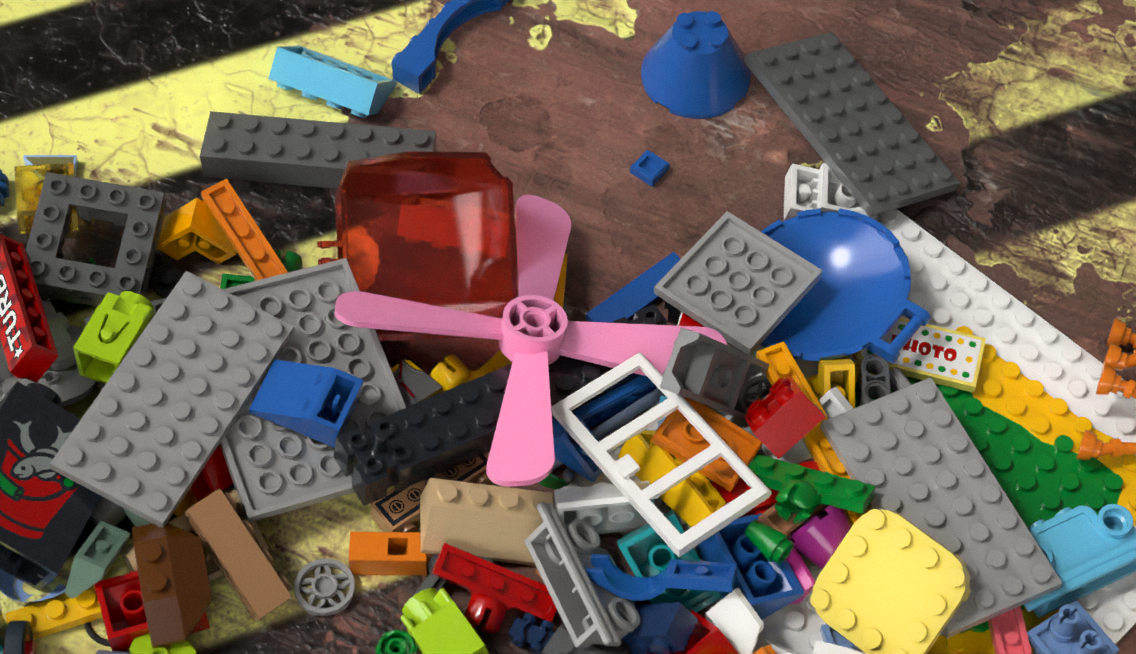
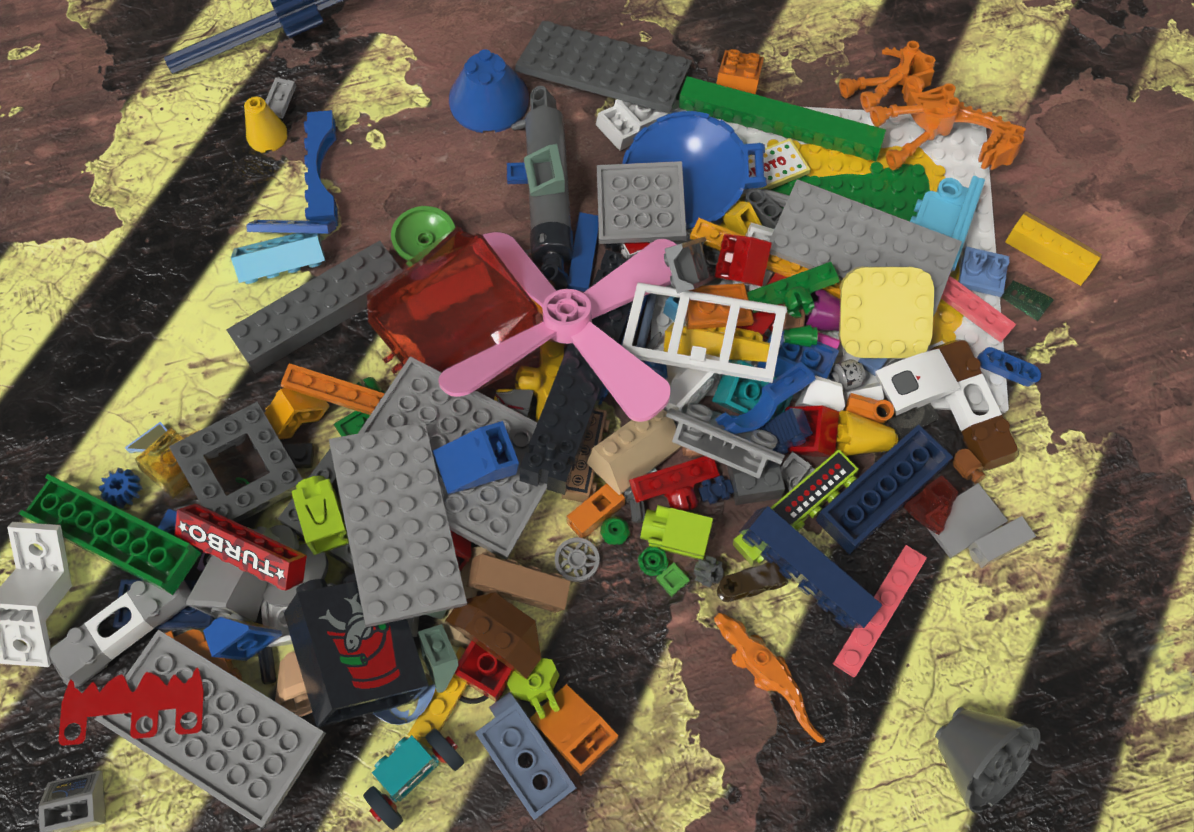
camera: 40 degrees left, 10 degrees up
none -> tile [246,220,336,234]
none -> bright green dish [391,206,456,264]
none -> dark grey piece [511,85,574,291]
none -> sand green tile [524,144,565,197]
none -> green plate [600,516,630,545]
none -> green brick [679,76,886,161]
none -> orange slope [716,49,764,94]
none -> light grey head [829,359,865,392]

